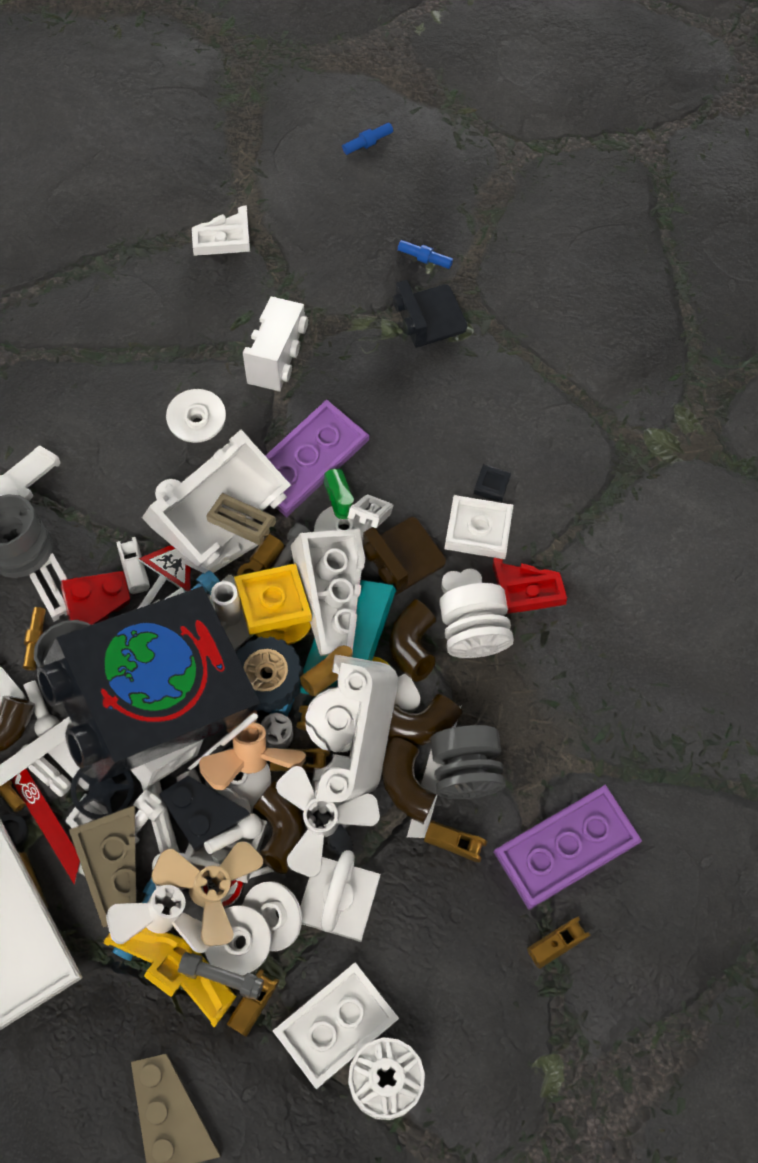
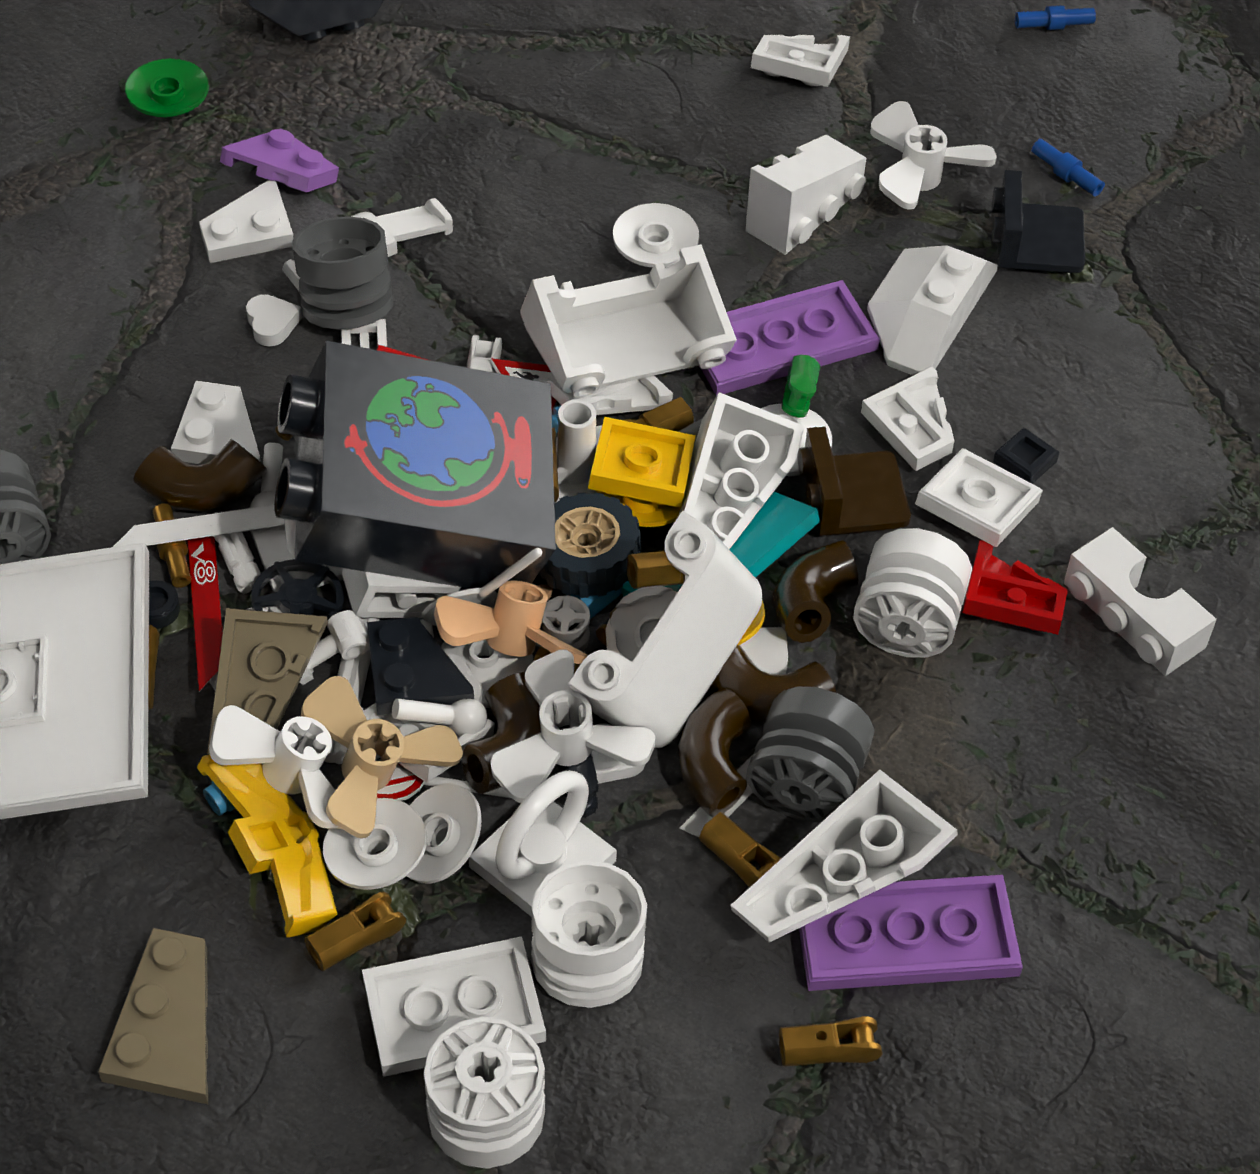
camera: 25 degrees right, 15 degrees down
dark grey bar [178,952,264,1000] -> none
dark tan tile [206,493,276,546] -> none
white tile [347,494,394,528] -> none
none -> white wheel [531,860,647,1008]
none -> white wedge [731,770,957,942]
none -> white wing [861,367,954,471]
none -> white wedge [867,245,998,376]
none -> white piece [870,101,997,210]
none -> white arch [1064,527,1216,676]

